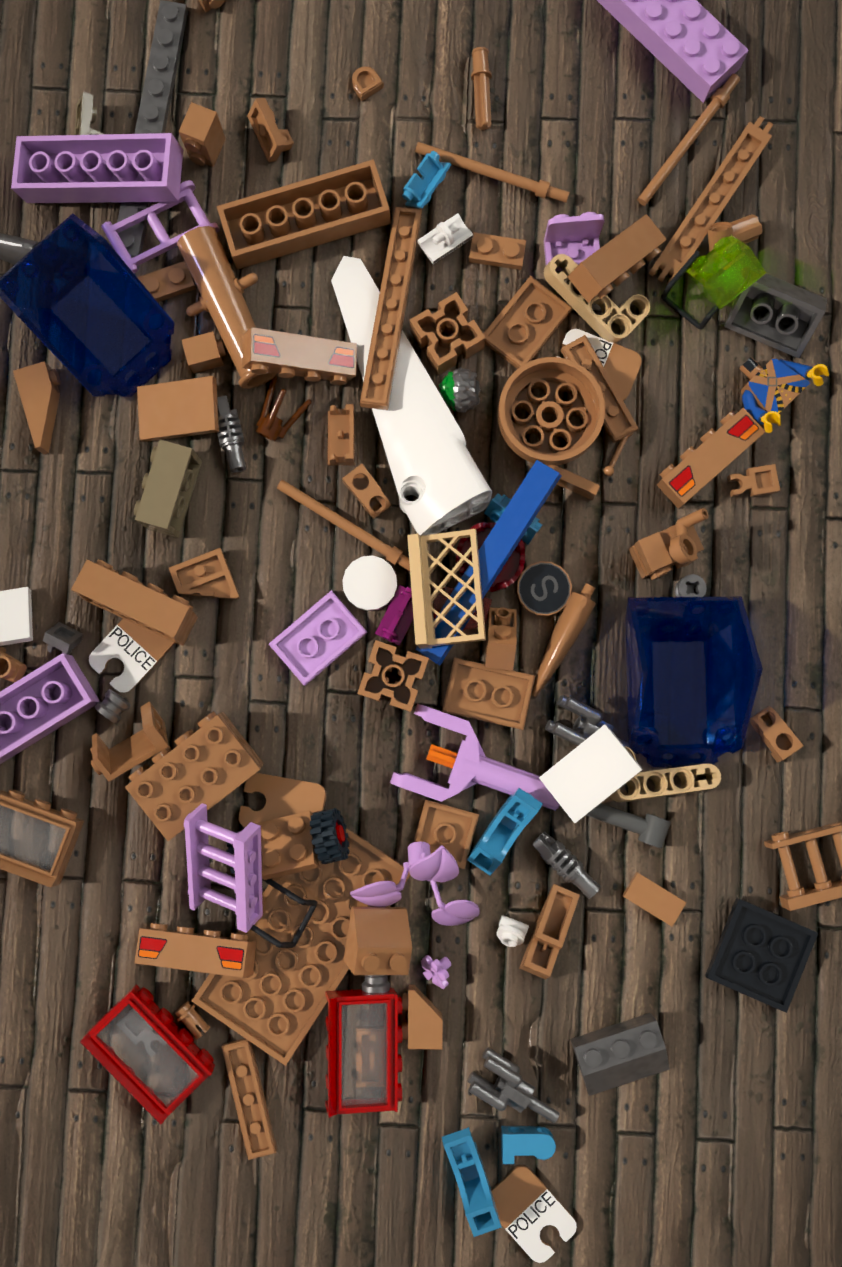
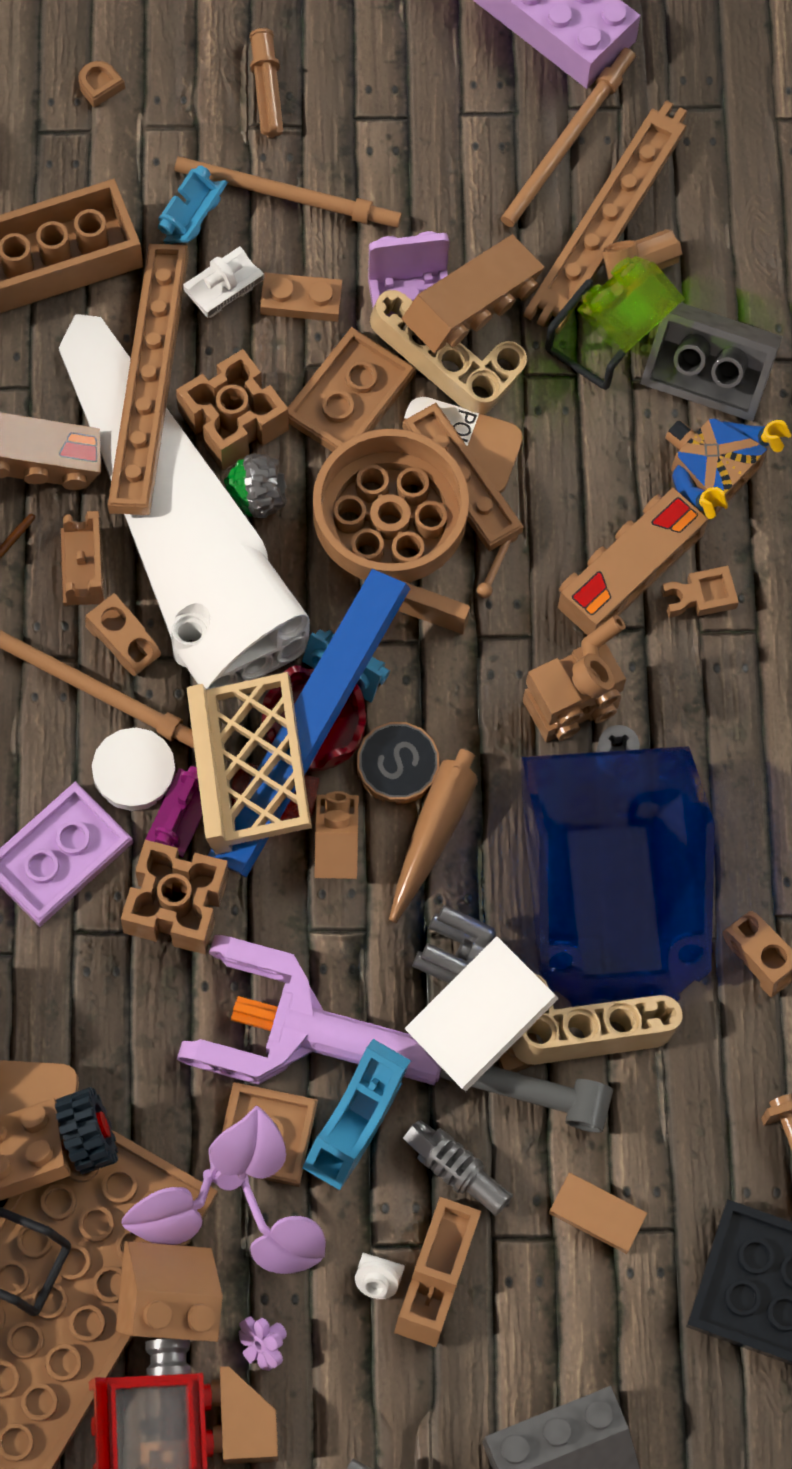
camera: 10 degrees left, 15 degrees down
medium nougat tile [442,658,535,730] -> none

